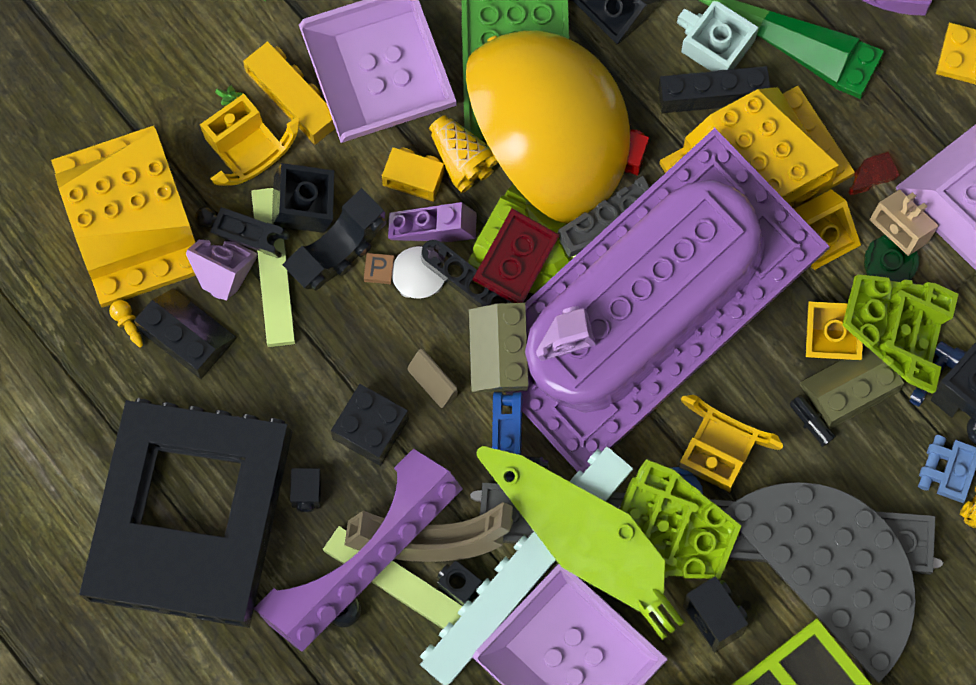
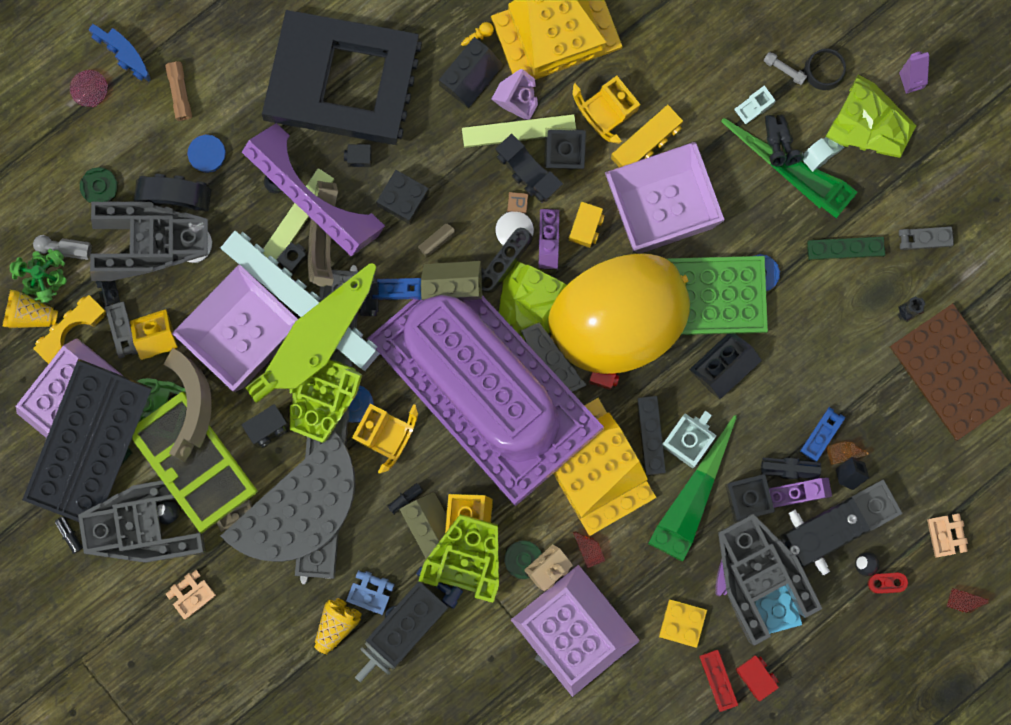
camera: 90 degrees right, 10 degrees up
black plate [195,206,290,258] -> none
bright green plant [215,85,247,106] -> none
yellow cone [429,115,498,193] -> none
dark red tile [472,208,560,303] -> none
lavender slope [536,306,596,361] -> none
yellow slope [794,189,861,270] -> none

